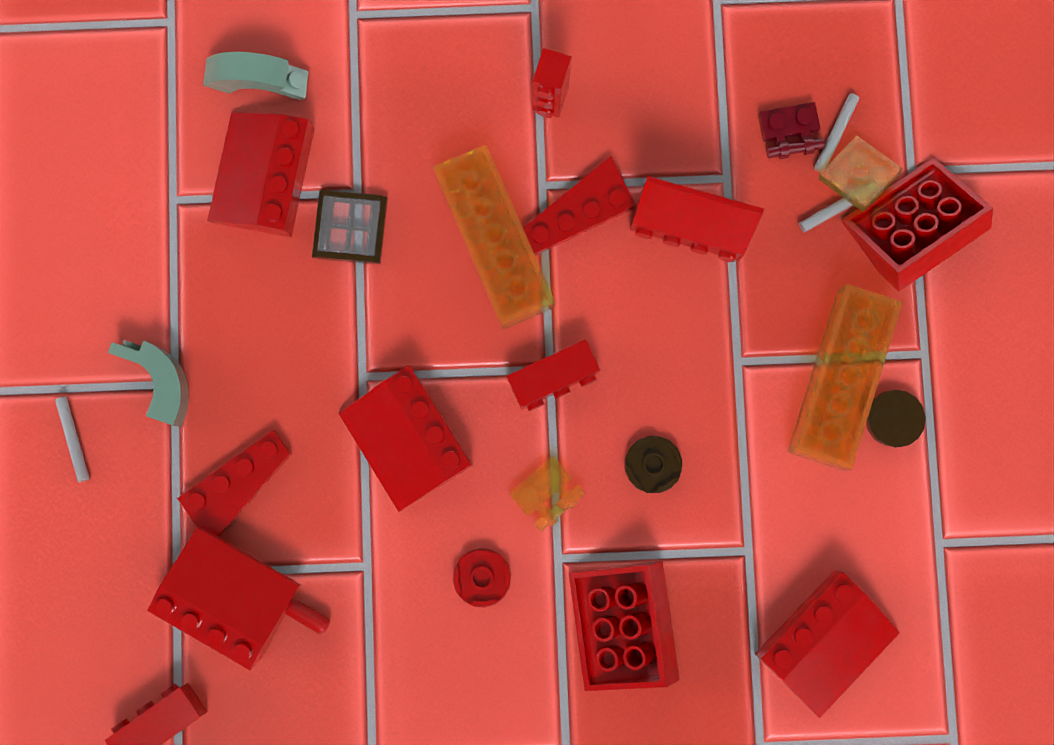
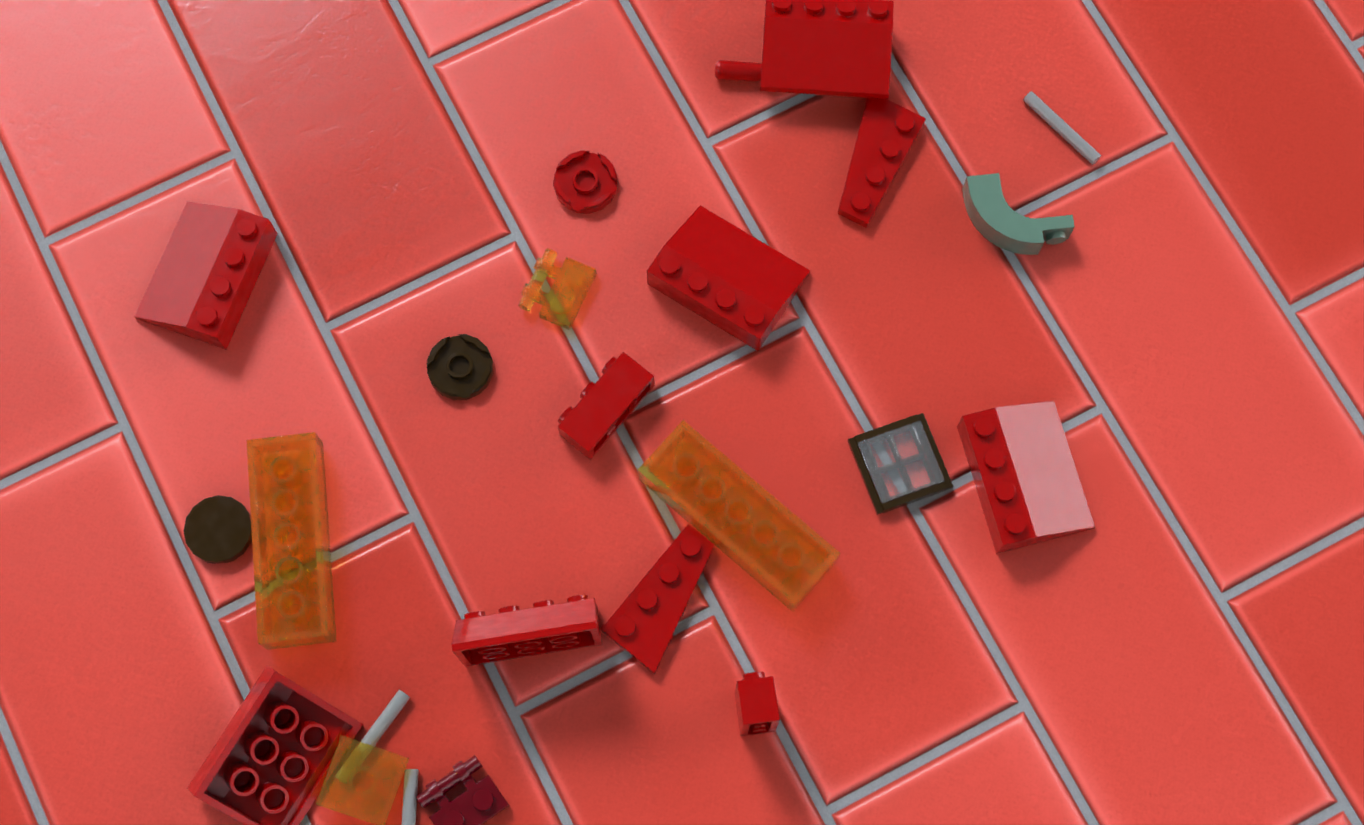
camera: 155 degrees right, 10 degrees down
sand green arch [203,52,309,100] -> none
red slope [569,561,680,691] -> none

